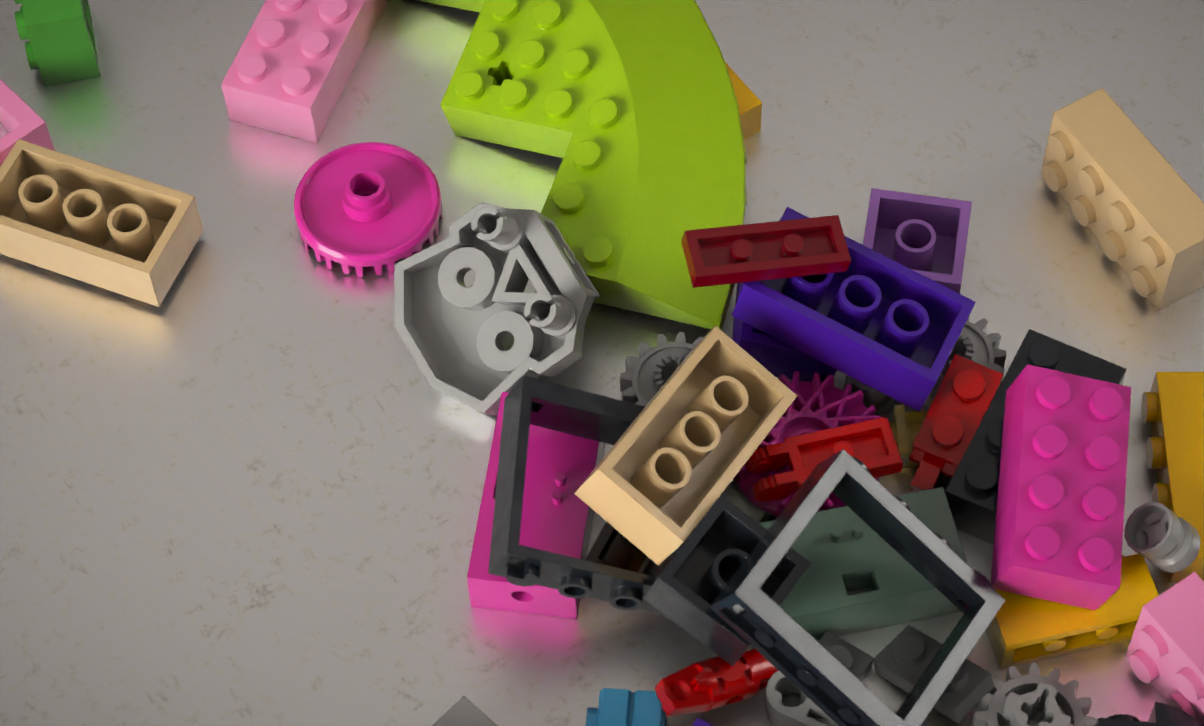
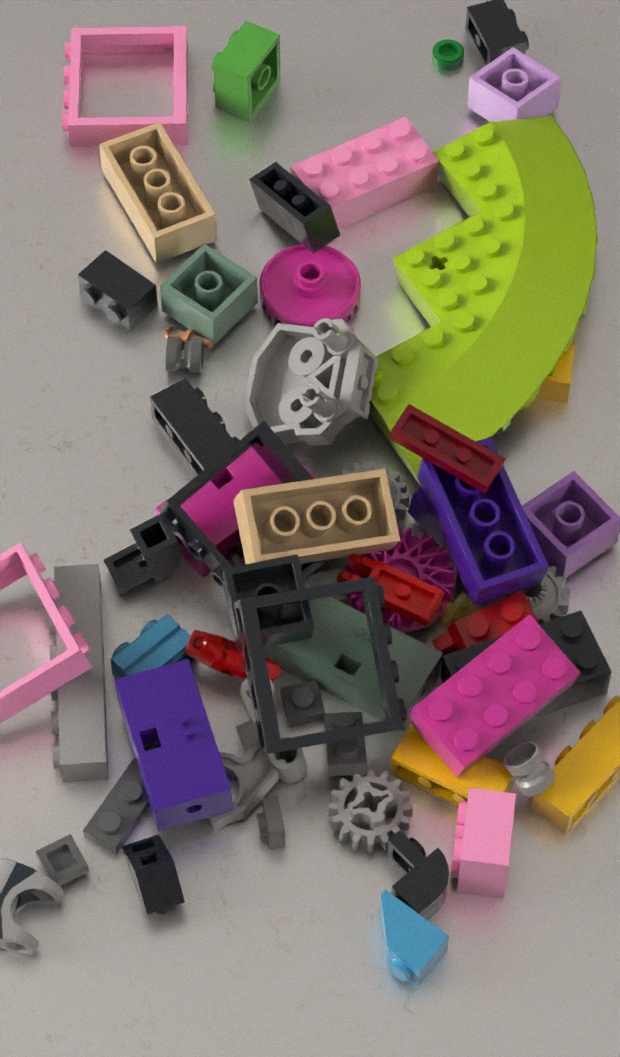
camera: 40 degrees right, 0 degrees up
none -> black brick [78,250,158,331]
none -> black brick [103,513,183,594]
none -> black brick [150,378,240,476]
none -> sand green brick [160,243,258,345]
none -> nougat hand [164,325,213,349]
none -> dark grey wheel [165,336,204,373]
none -> black brick [249,162,341,254]

